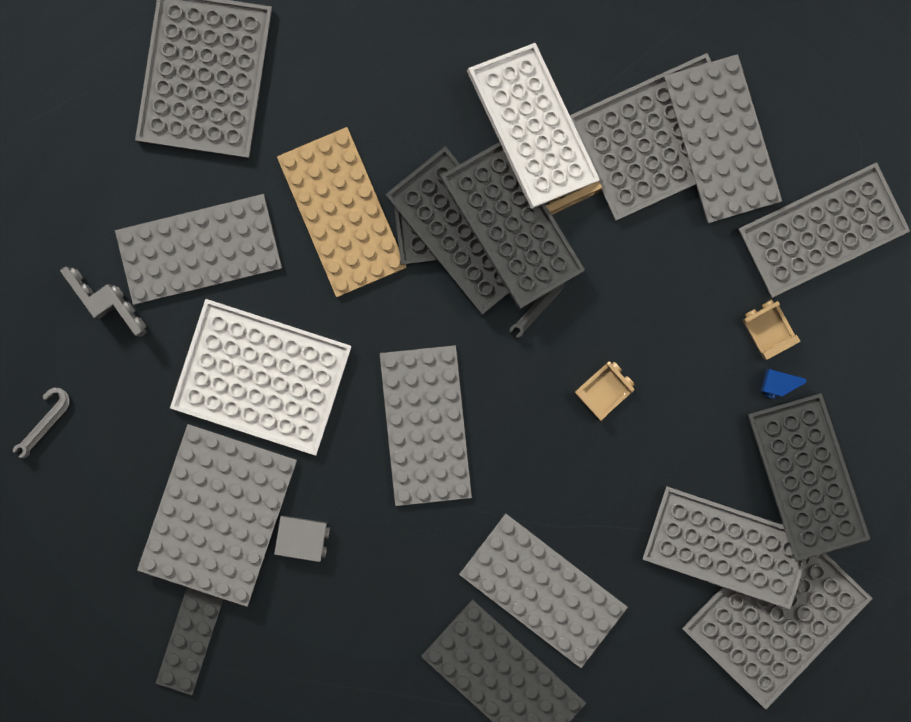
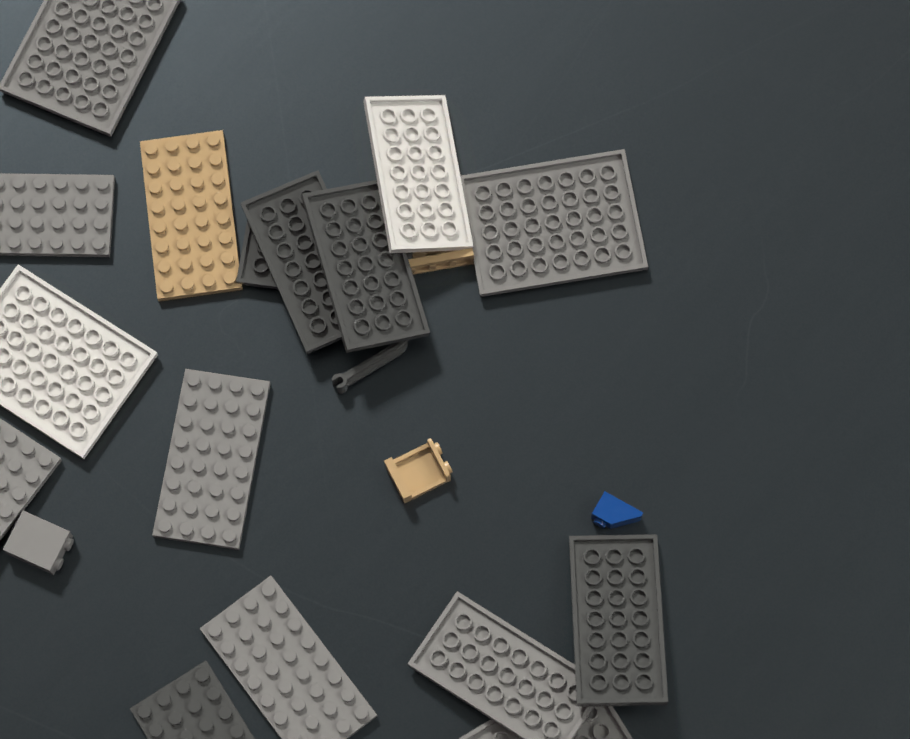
camera: 15 degrees right, 15 degrees down
light grey plate [664,54,782,223] -> none
light grey plate [738,162,910,298] -> none
tan panel [742,300,801,360] -> none

